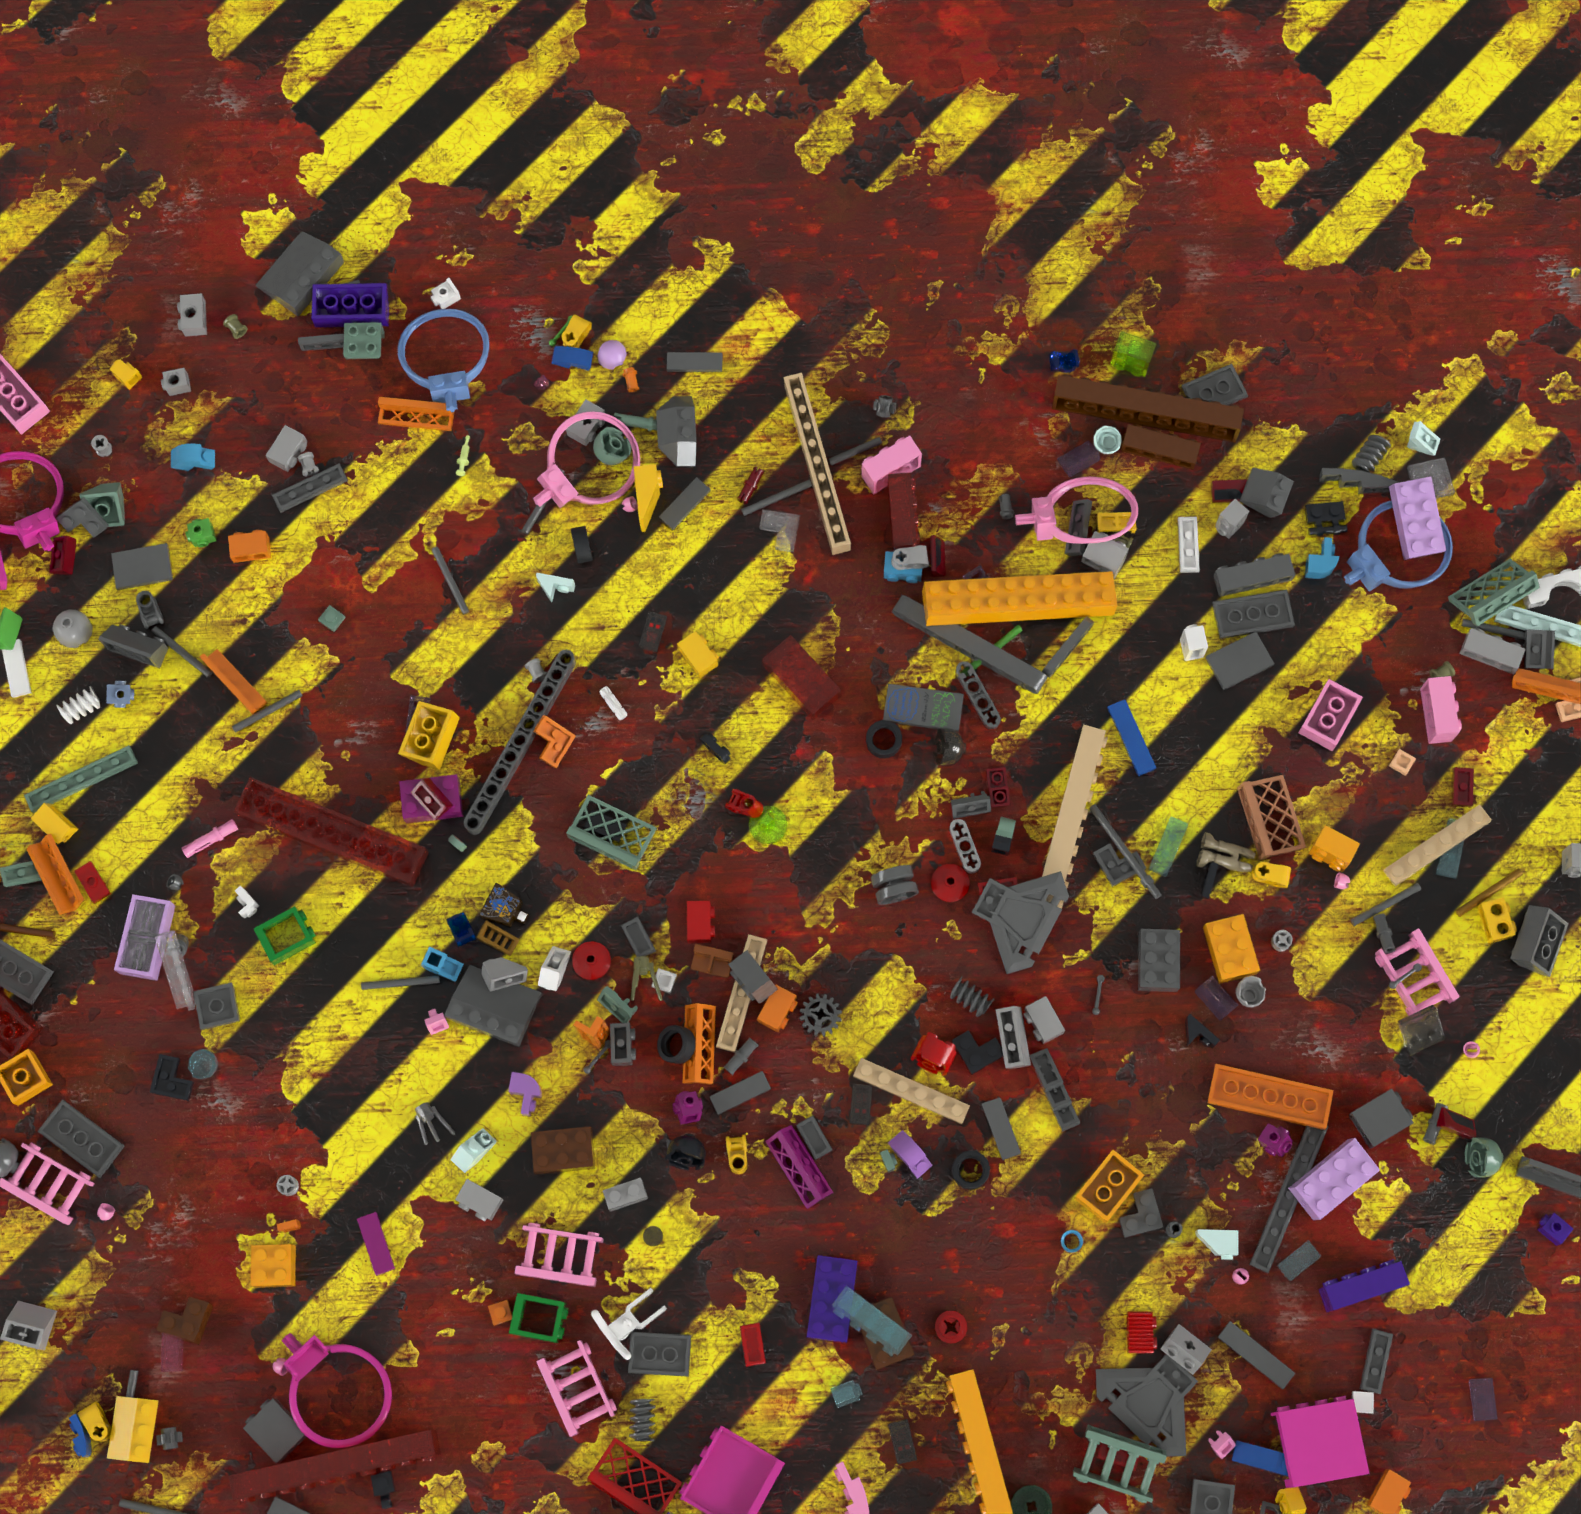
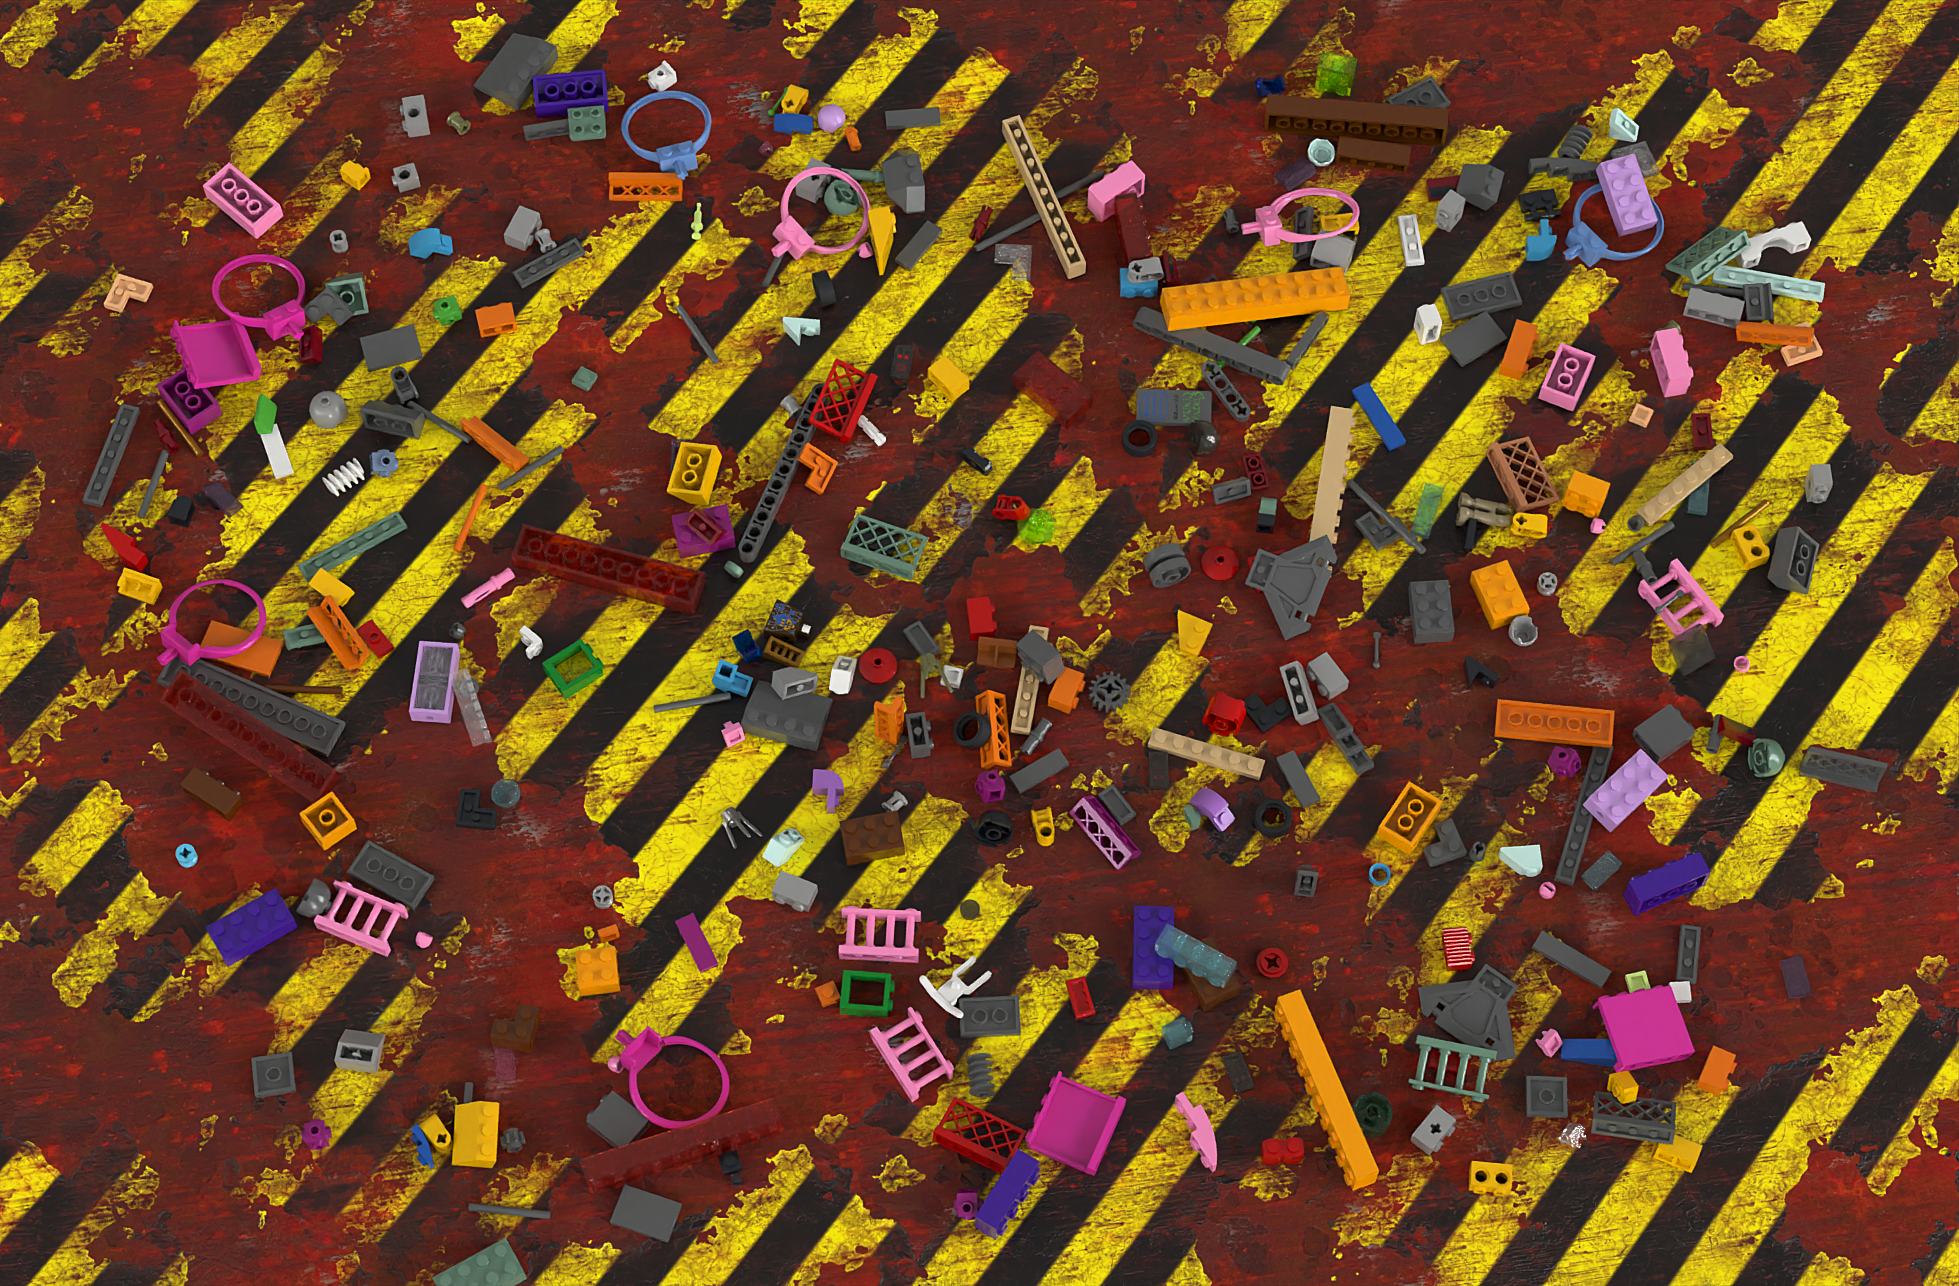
camera: 10 degrees left, 10 degrees down
dark grey plate [193,982,240,1030] -> none
sand green plate [597,986,638,1023] -> none
light grey brick [603,1178,648,1212] -> none
dark grey gear [873,395,896,417] -> none
light grey beam [949,819,981,874] -> none
dark grey piece [950,976,994,1017] -> none
light grey brick [1160,1324,1212,1375] -> none
clear purple slope [1195,976,1238,1020] -> none
dark grey brick [1213,553,1295,597] -> none
dark purple brick [1537,1213,1573,1246] -> none
none -> orange bar [453,484,488,552]
none -> red fence [807,358,878,444]
none -> light grey bush [882,791,908,812]
none -> yellow wing [1177,610,1212,659]
none -> dark grey slope [1294,865,1319,897]
none -> orange brick [1499,319,1540,380]
none -> yellowish green plate [1625,971,1651,993]
none -> dark grey hinge [1627,515,1644,532]

